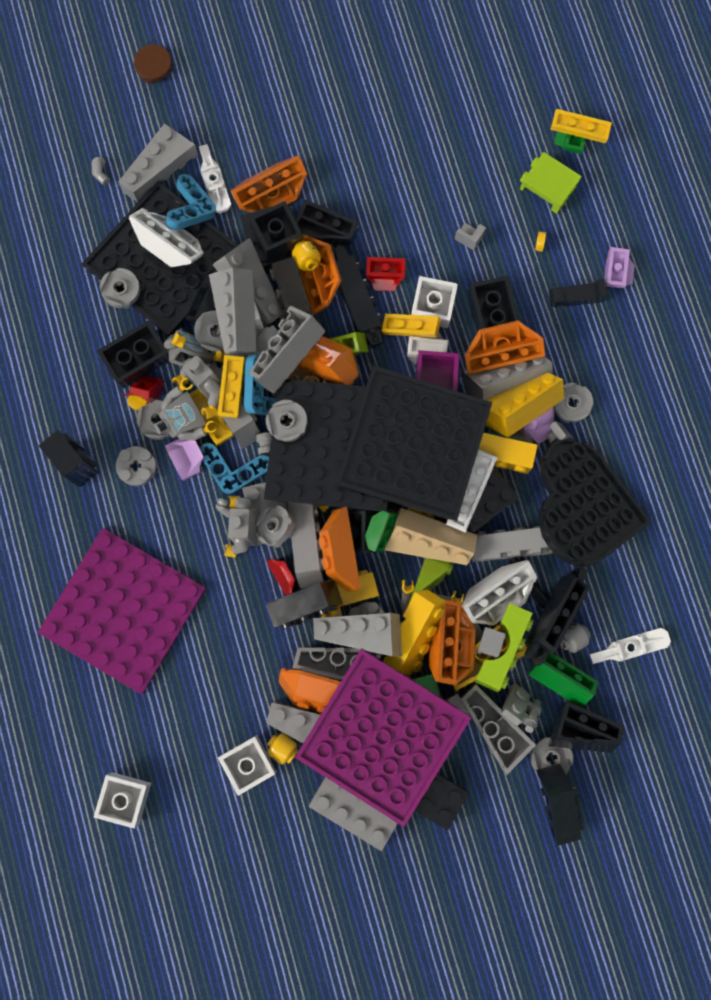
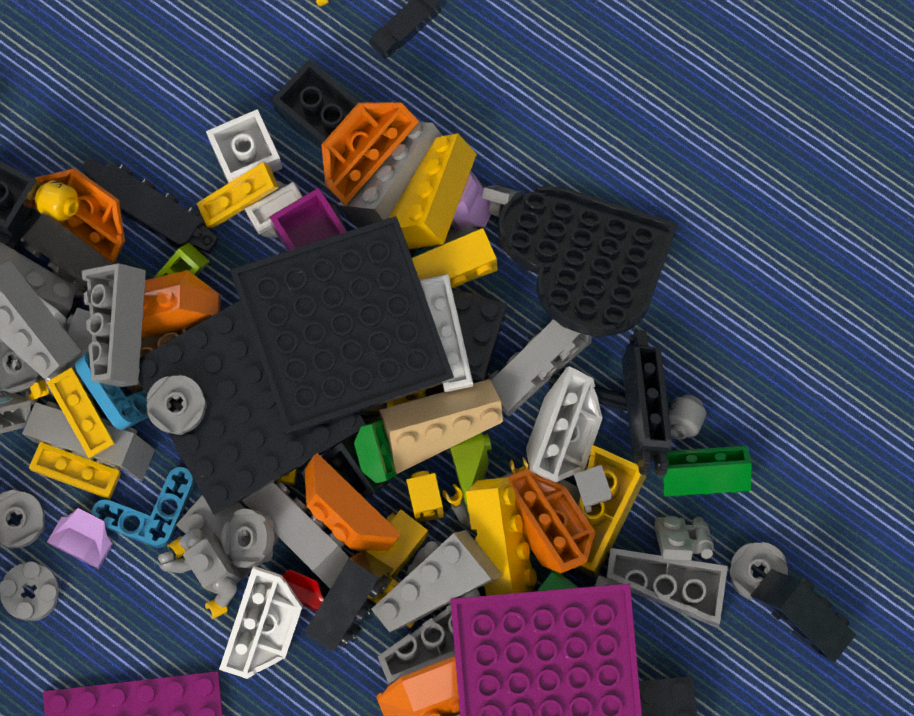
camera: 30 degrees left, 5 degrees down
light grey torso [154,378,219,441] -> none
light grey torso [172,355,221,419] -> none
light grey wheel [256,432,272,456] -> none
black wedge [296,199,359,245] -> none
red slope [366,257,405,291] -> none
light grey panel [455,223,486,251] -> none
lime arch [475,603,534,692] -> none
black wedge [548,701,625,753] -> none
light grey plate [554,383,593,423] -> none
white piece [590,628,671,664] -> none
none -> white wedge [219,566,303,679]
none -> yellow brick [406,471,444,523]

